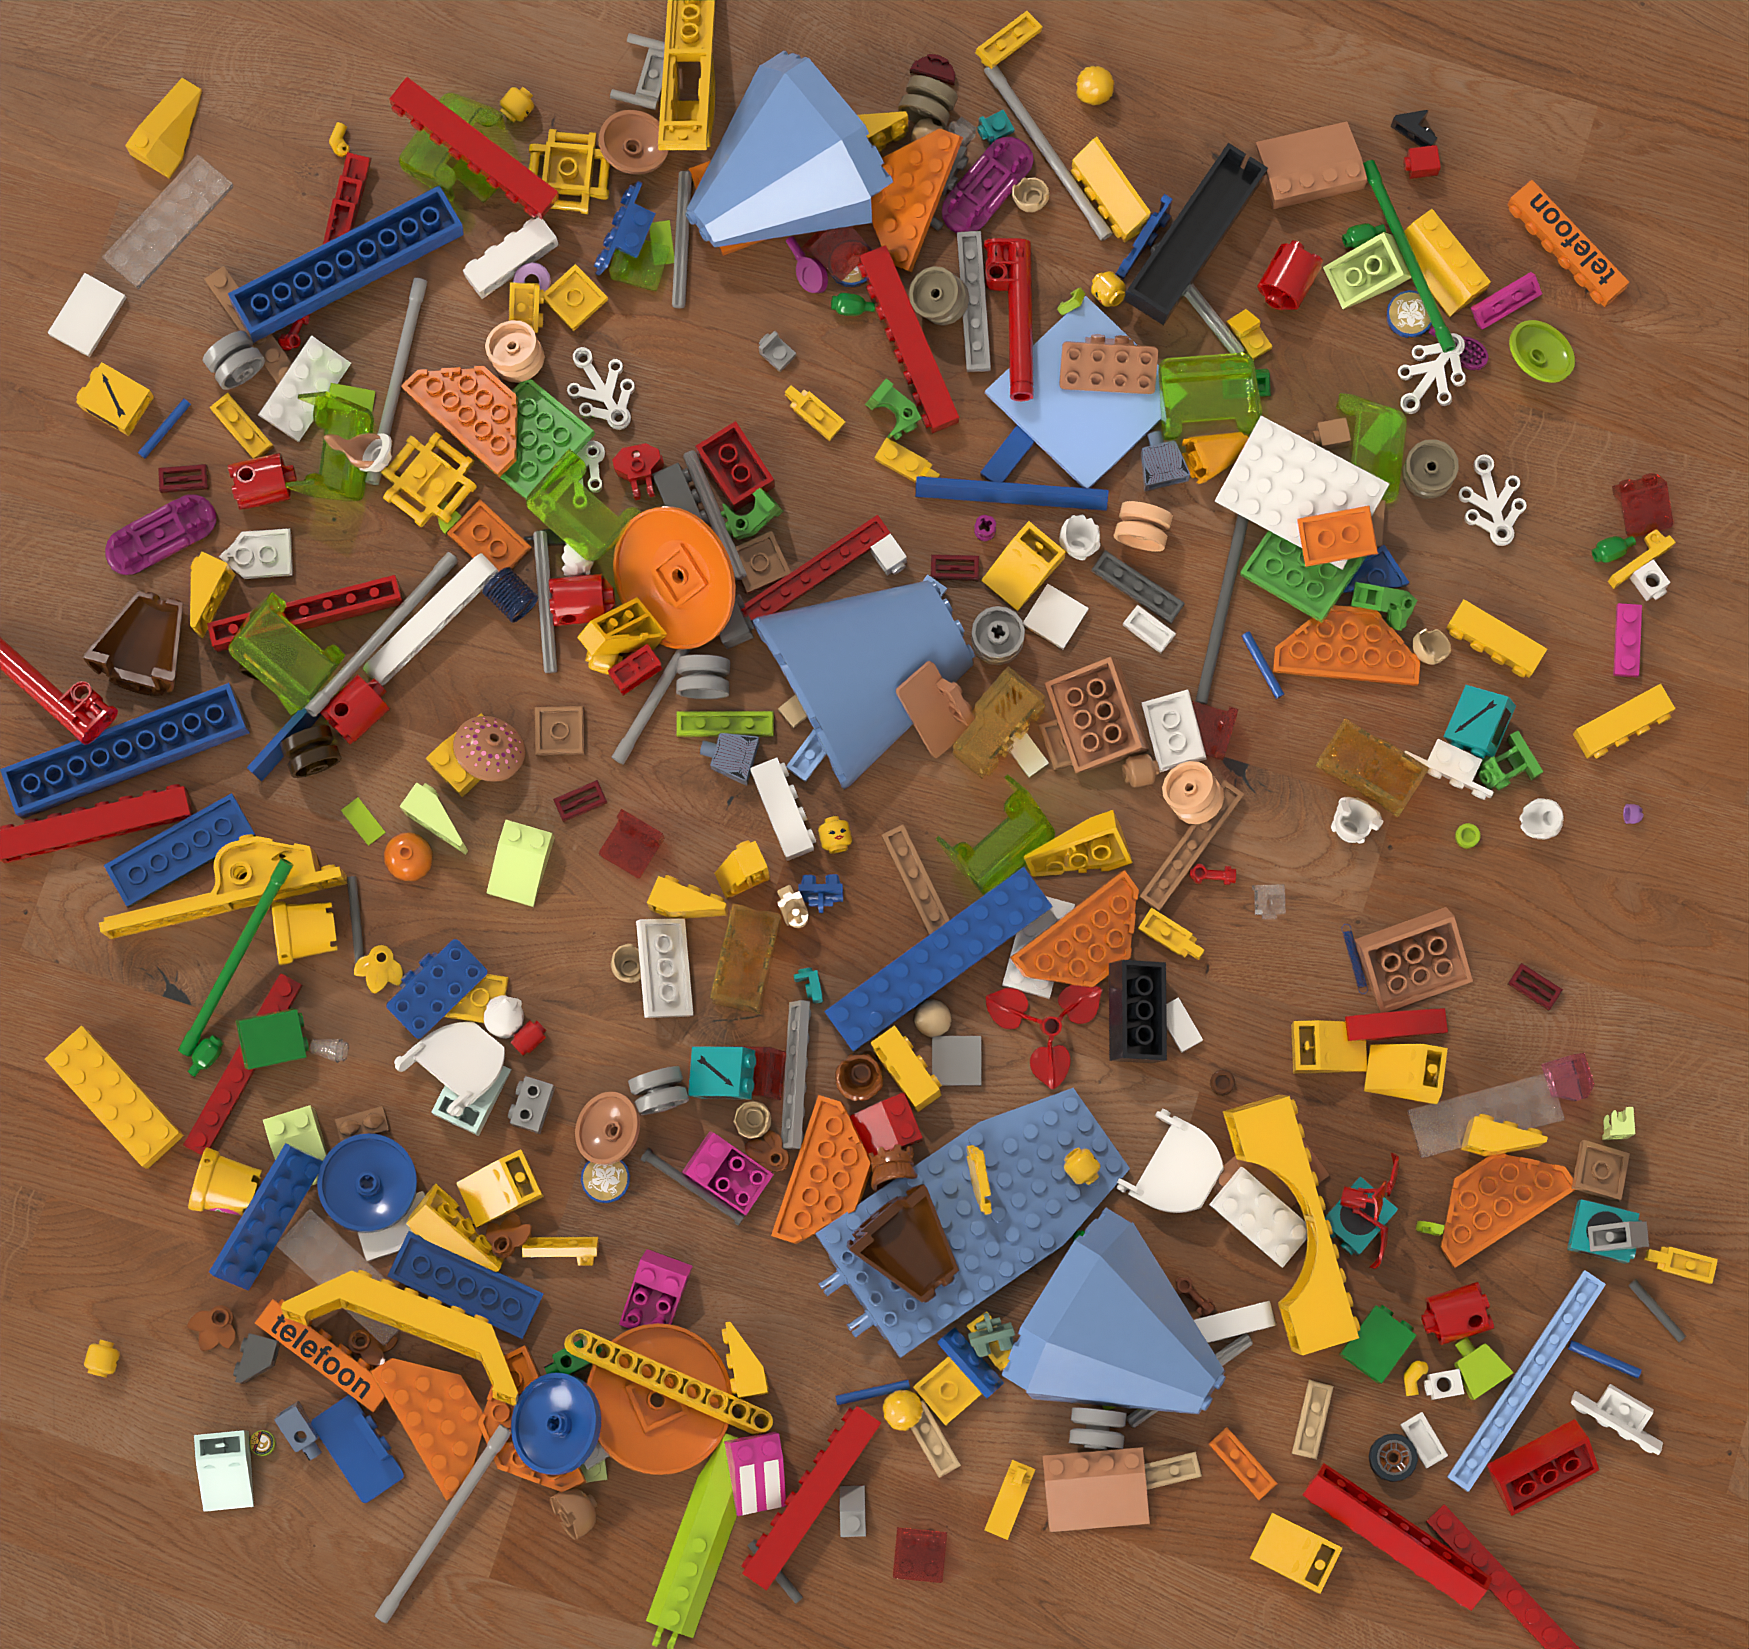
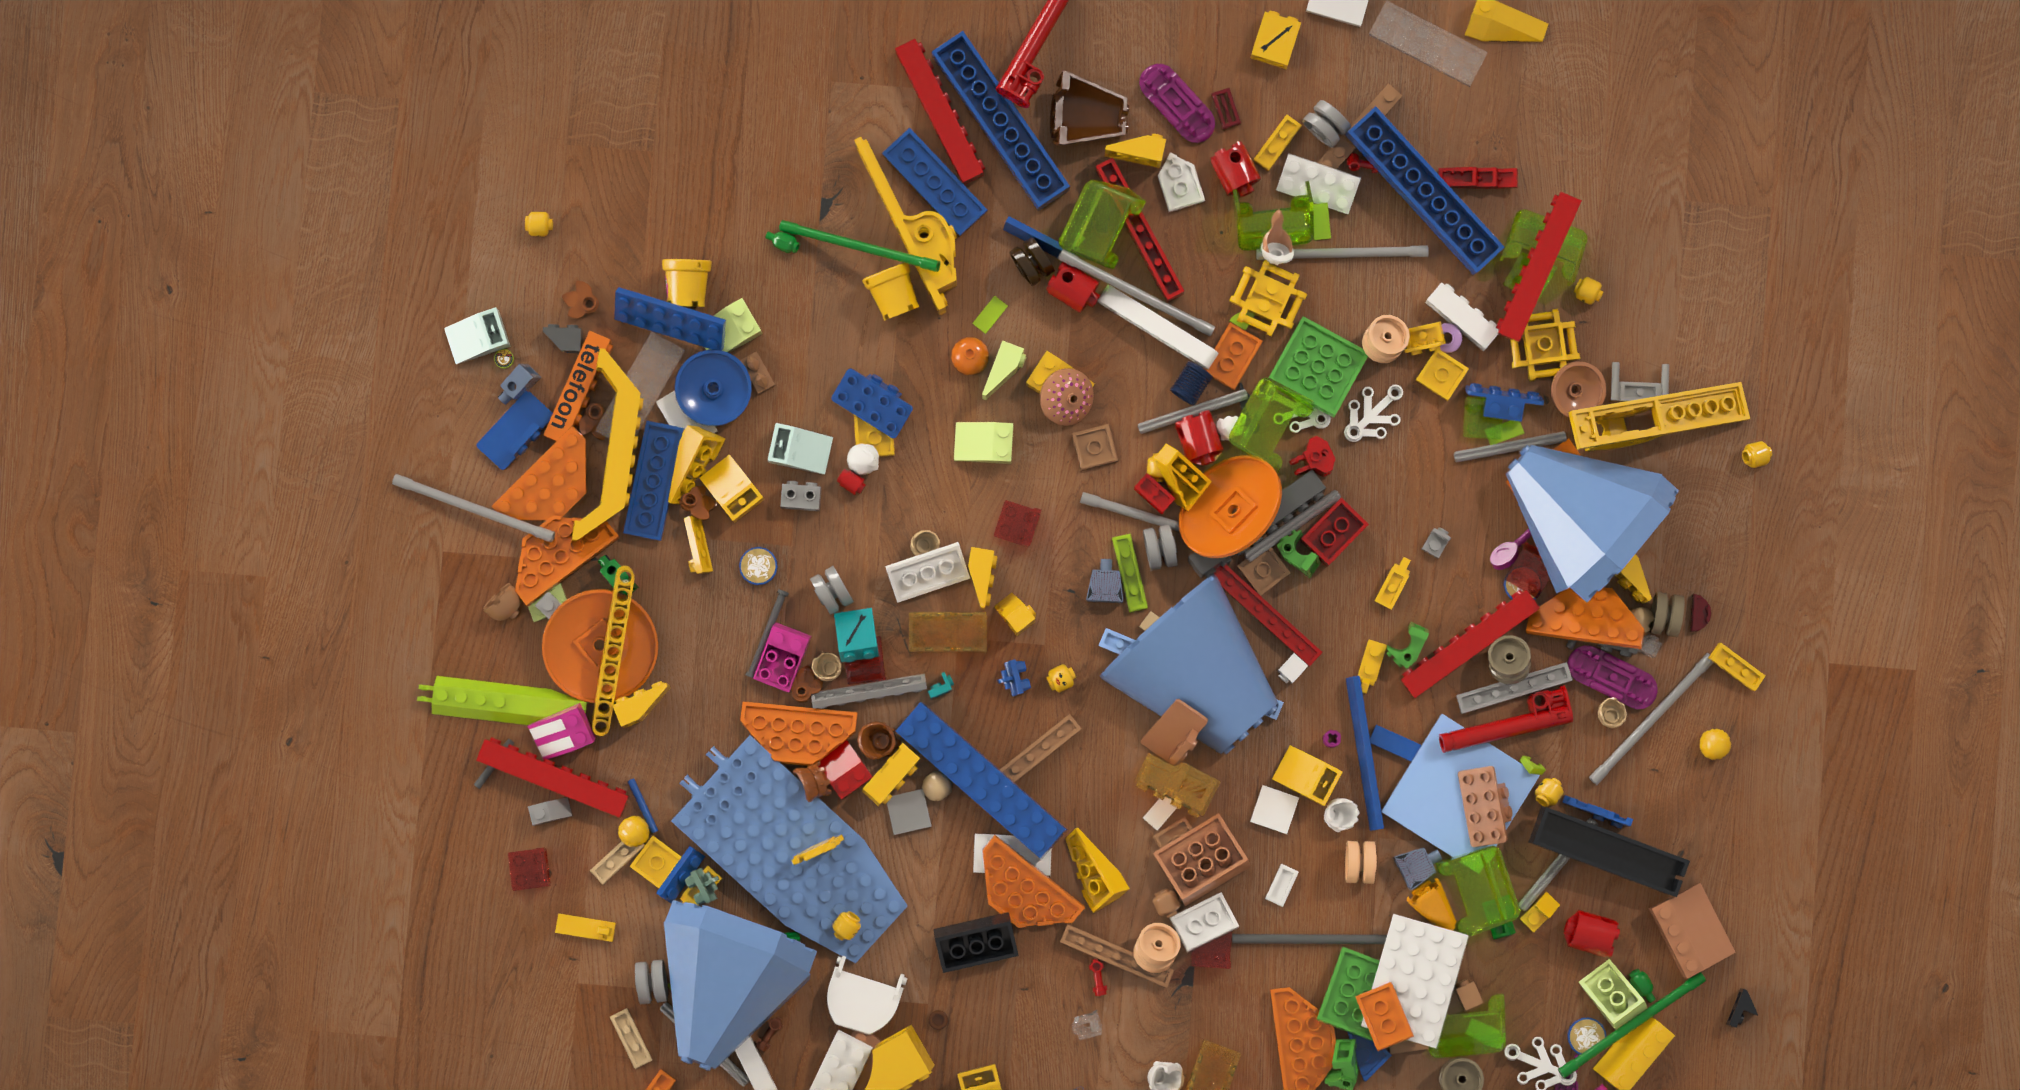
camera: 75 degrees right, 5 degrees up
yellow brick [45,1025,184,1169] -> none
blue bar [138,399,191,459] -> none
red plate [183,973,303,1155] -> none
green brick [235,1008,309,1070] -> none
clear cone [310,1039,349,1063] -> none
yellow arm [329,122,350,157] -> none
dark grey bar [347,876,364,964] -> none
yellow plate [354,945,403,994] -> none
white piece [394,1022,505,1117] -> none
orange plate [401,366,518,478] -> none
blue dish [511,1373,601,1475] -> none
dark red tile [553,780,607,822] -> none
nougat dish [575,1092,640,1165] -> none
dark pink slope [619,1249,693,1329] -> none
white brick [750,758,816,861] -> none
tan hips [777,885,809,928] -> none
green plant [831,293,875,316] -> none
reddish brown cone [847,1184,959,1303] -> none
dark red tile [931,554,979,581] -> none
clear neon green windscreen [936,774,1055,895] -> none
light grey wheel [971,606,1025,665] -> none
teal bracket [977,110,1015,145] -> none
red plant [985,985,1102,1089] -> none
nougat slope [1043,1447,1150,1532] -> none
yellow slope [1071,137,1151,242] -> none
dark grey tile [1091,550,1185,624] -> none
yellow hinge [1138,908,1204,960] -> none
white tile [1166,997,1203,1053] -> none
blue bar [1241,631,1284,699] -> none
red brick [1403,145,1441,179] -> none

